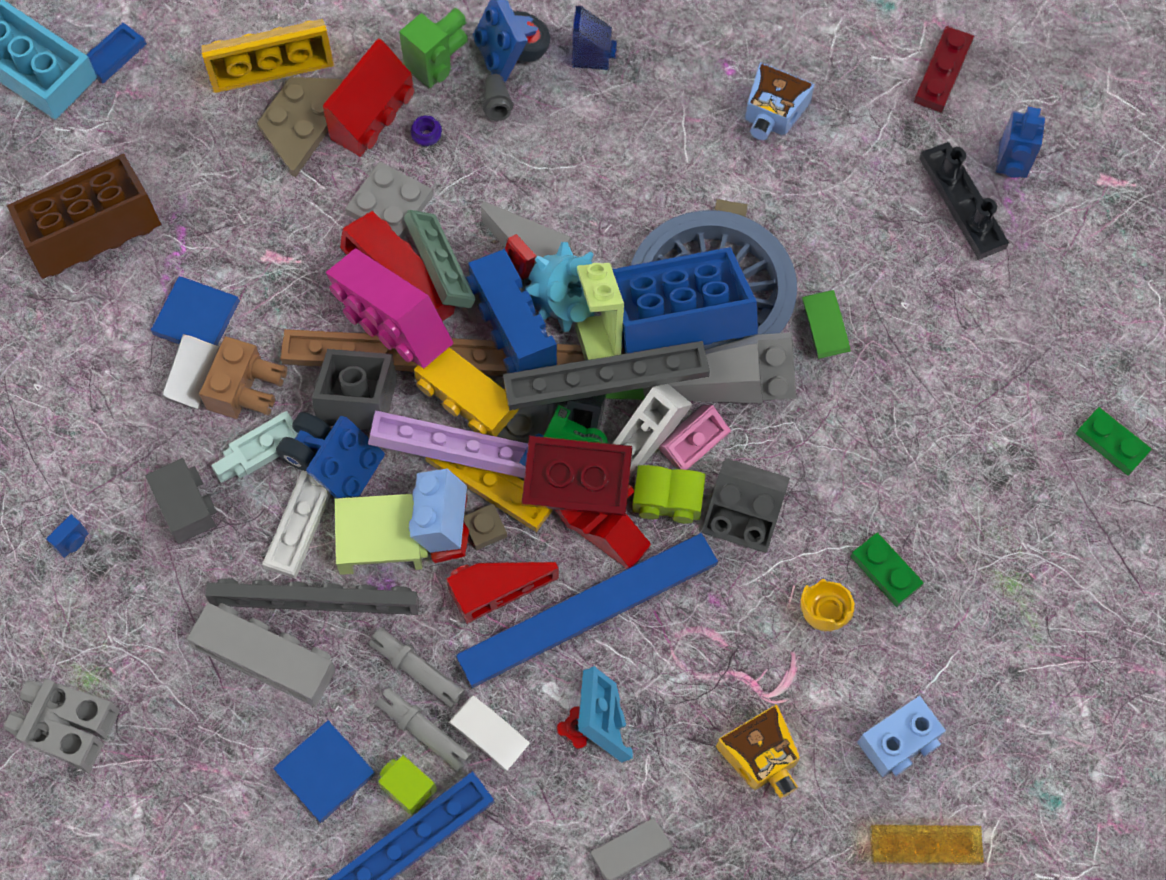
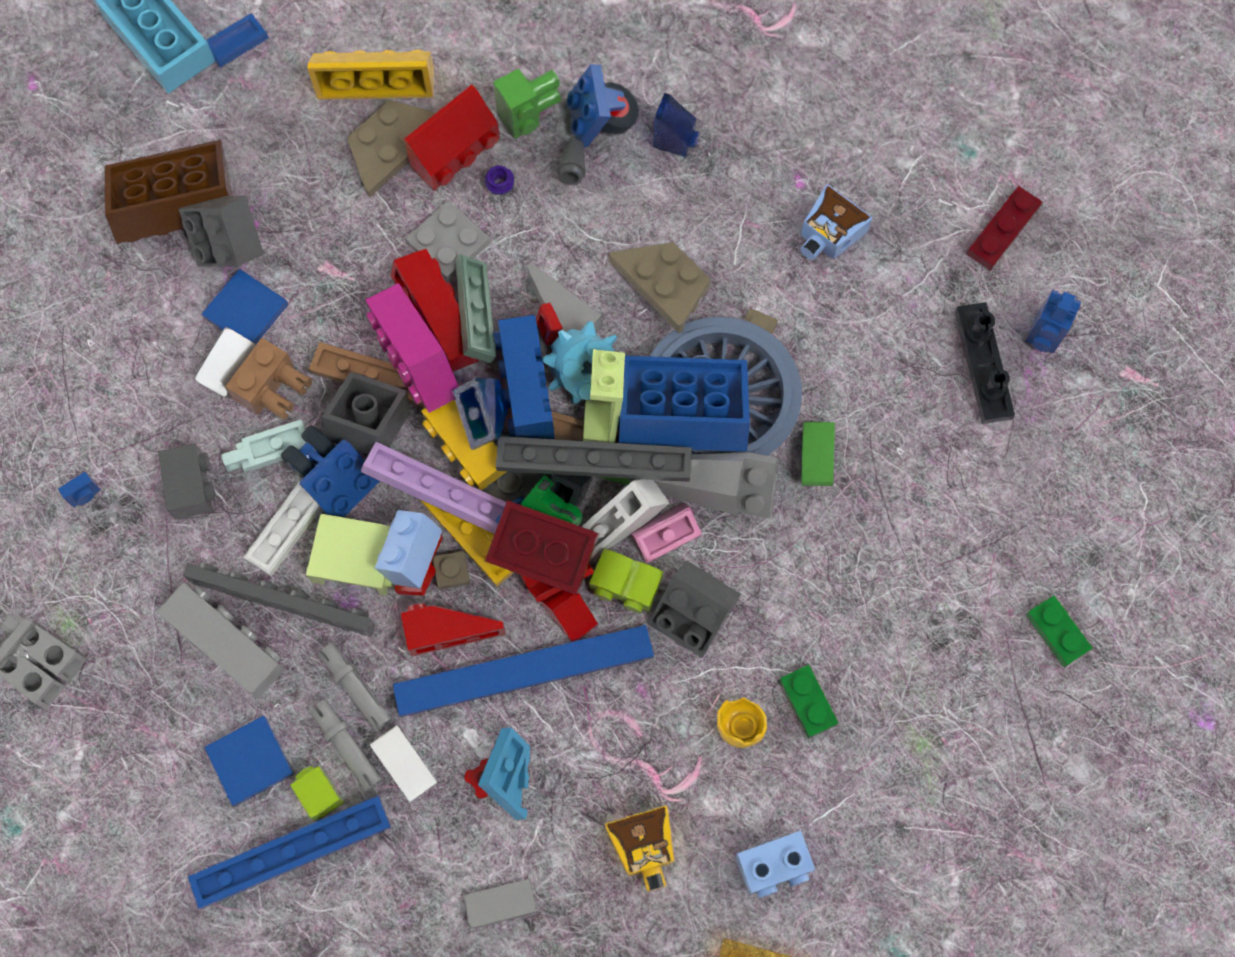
camera: 15 degrees right, 5 degrees up
none -> dark grey slope [179,196,264,267]
none -> clear blue slope [452,377,508,450]
none -> dark tan wing [609,242,710,333]

